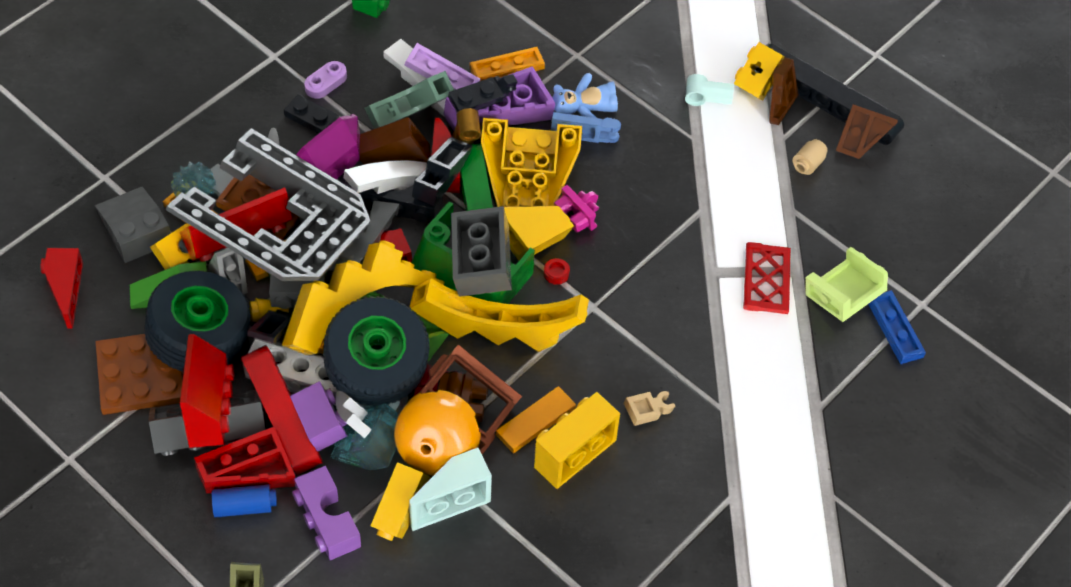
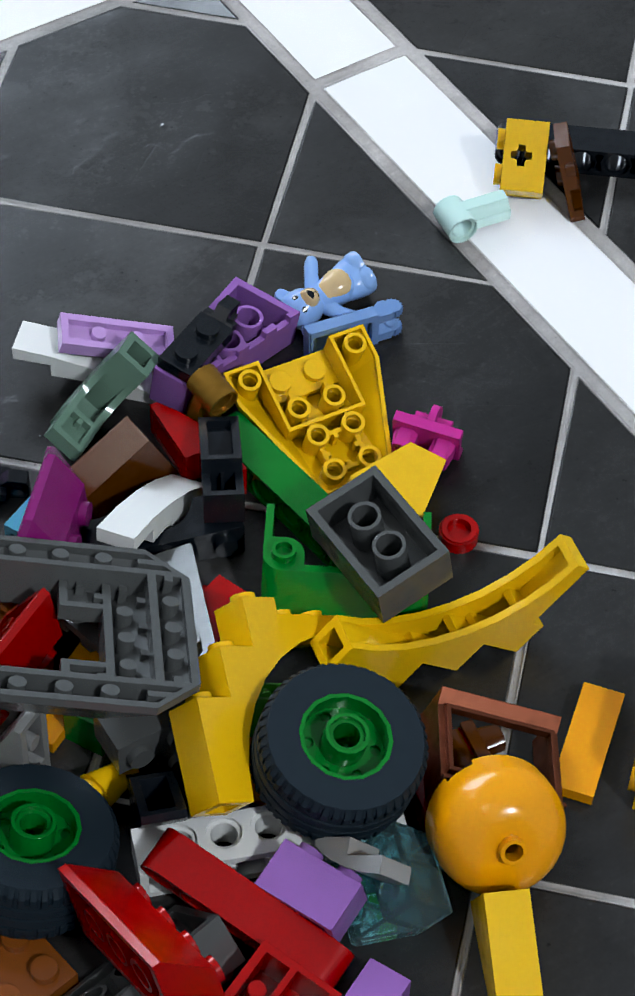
camera: 30 degrees left, 5 degrees down
light aqua slope [409,448,492,531] -> none
light orange tile [470,47,545,82] -> none

